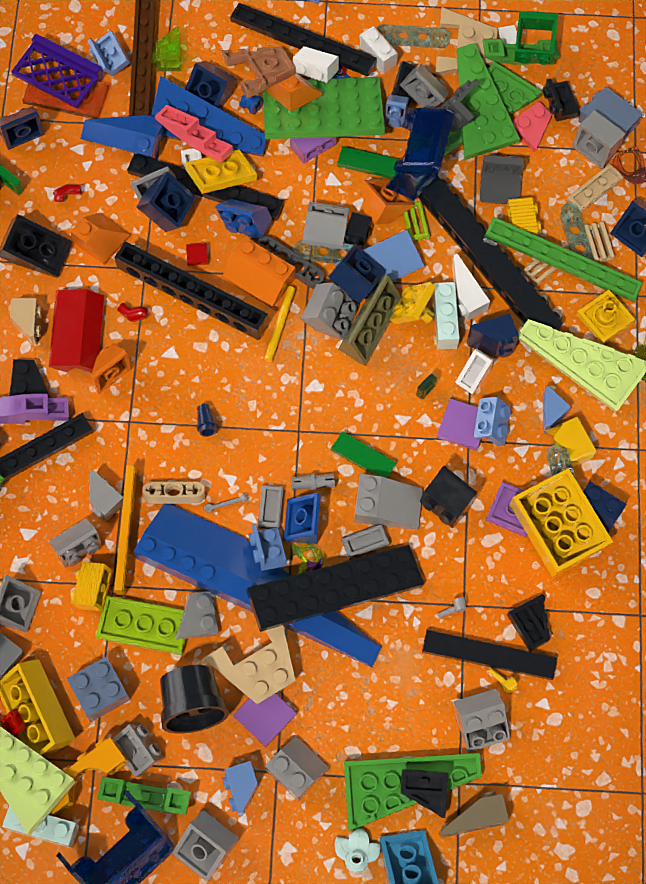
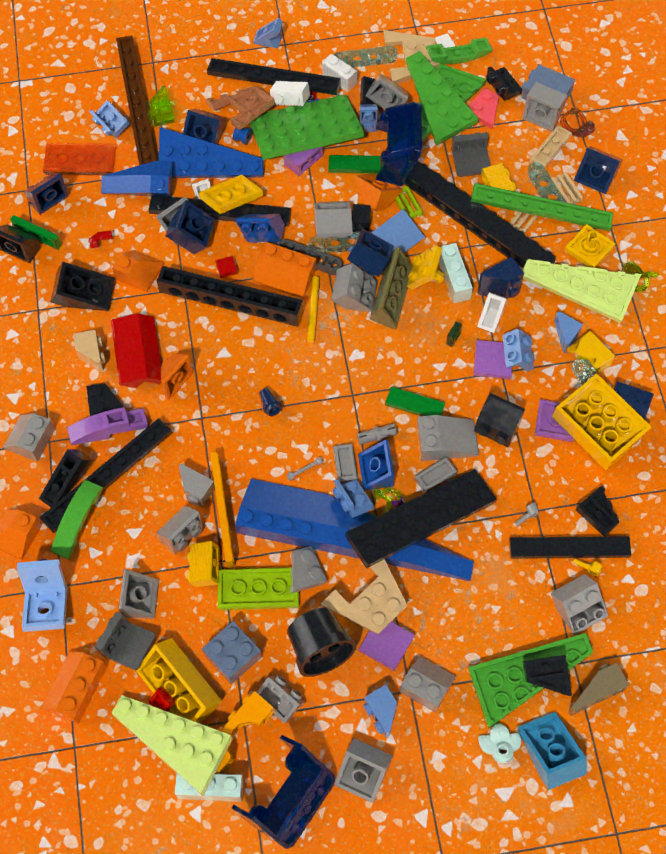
camera: 10 degrees left, 5 degrees down
dark purple fence [11,33,104,109] -> none
bright green slope [97,776,191,815] -> none
red arm [117,303,149,322] -> none
tan beam [142,482,205,504] -> none
coral slope [155,105,233,163] -> none
orange slope [267,73,322,112] -> none
dark grey bracket [438,79,479,132] -> none
white slope [452,254,490,321] -> none
green window [514,11,558,65] -> none

